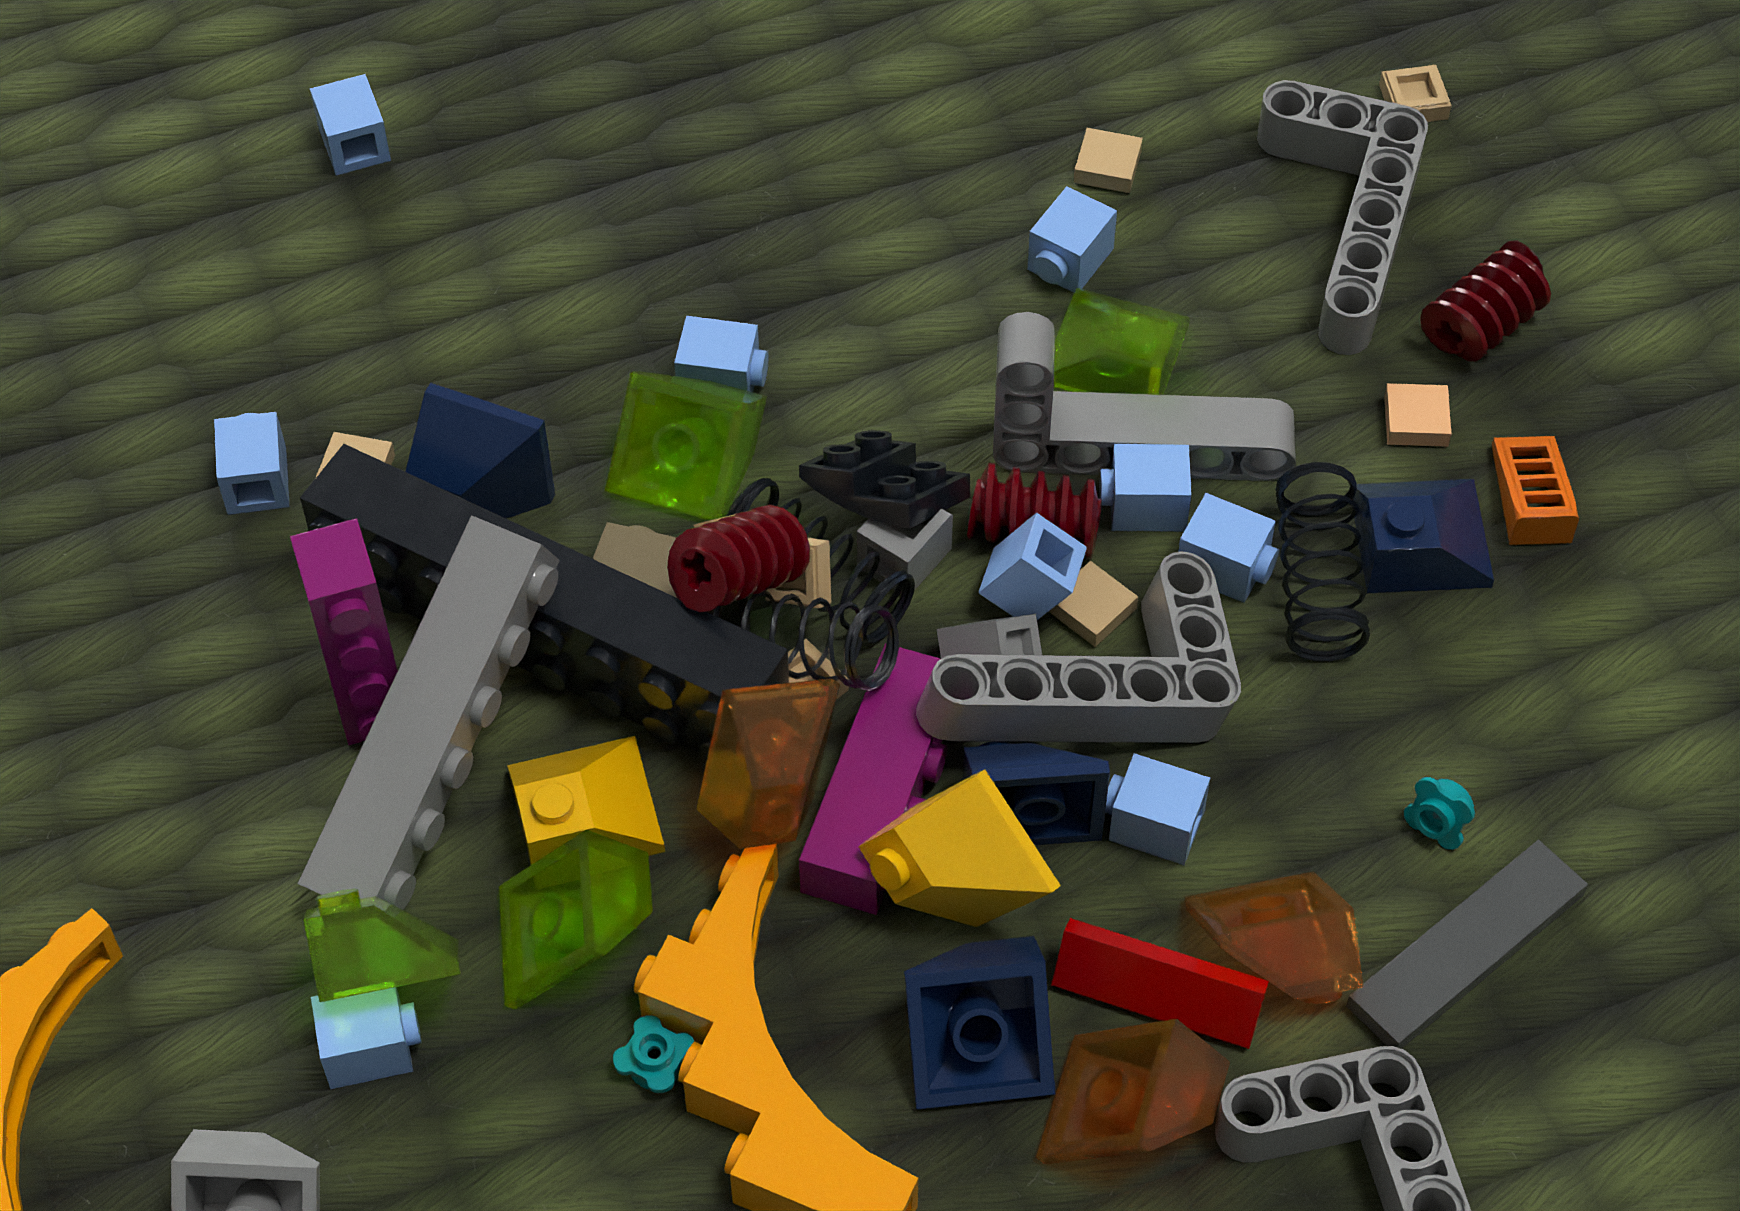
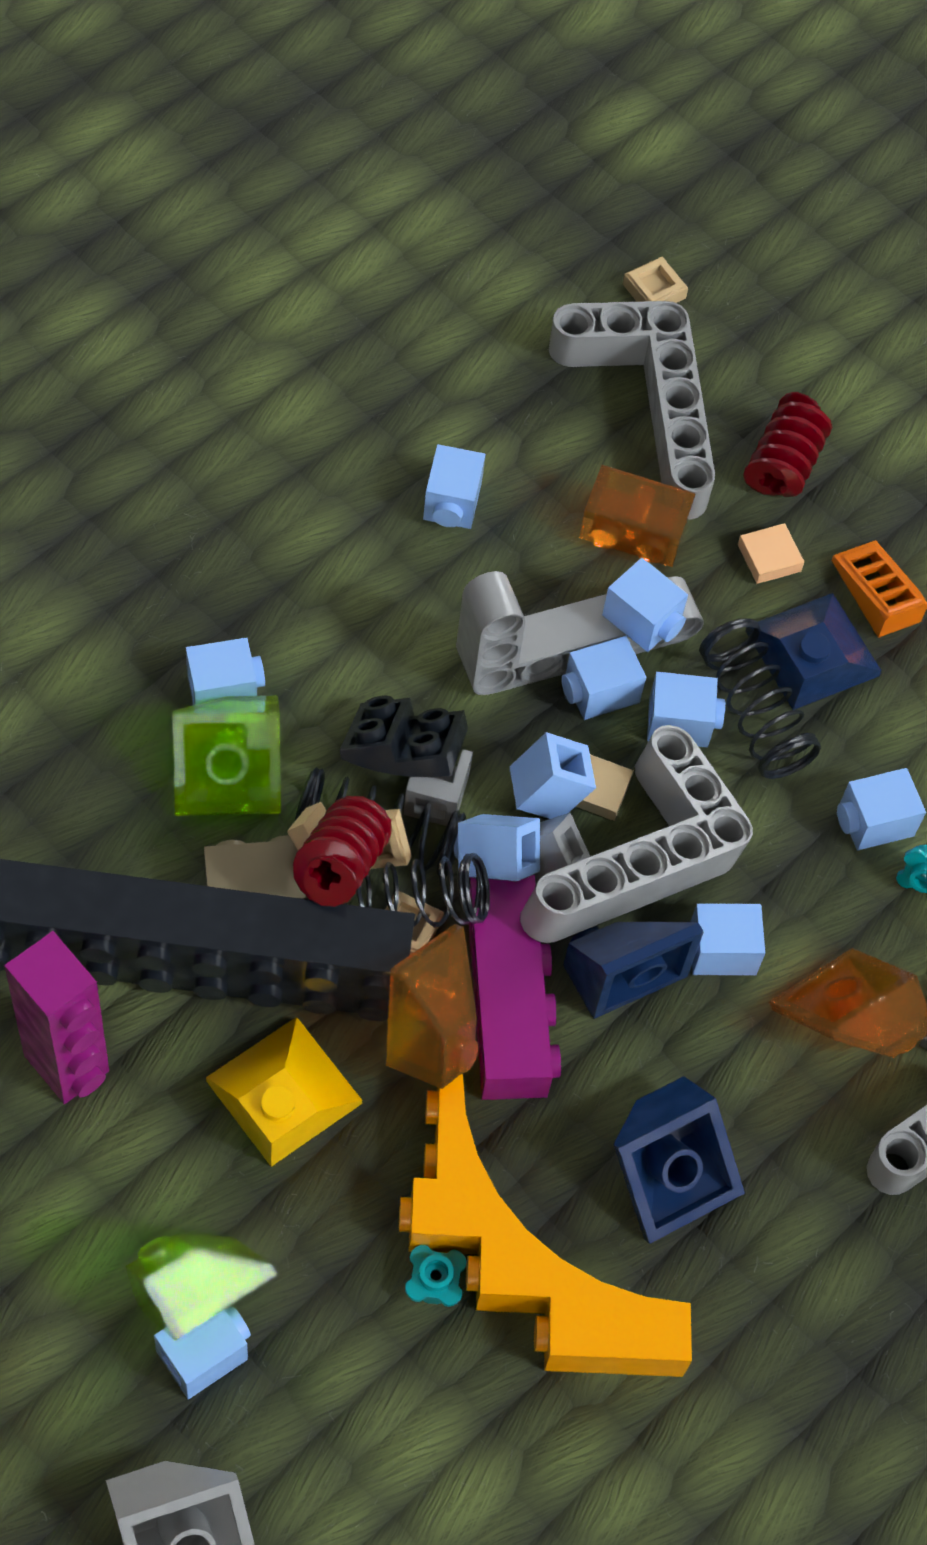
camera: 30 degrees left, 5 degrees up
light grey brick [298,515,560,924] -> none
dark blue slope [405,383,556,519] -> none
clear neon green slope [499,830,653,1009] -> none
yellow slope [858,769,1061,927] -> none
dark red piece [967,462,1102,560] -> none
clear orange slope [1036,1019,1230,1164] -> none
red tile [1052,918,1269,1049] -> none
clear neon green slope [1054,288,1190,395] -> none
tan tile [1074,128,1143,193] -> none
none -> light blue brick [453,814,540,881]
none -> clear orange brick [579,465,696,567]
none -> light blue brick [602,558,688,652]
none -> light blue brick [837,768,926,851]

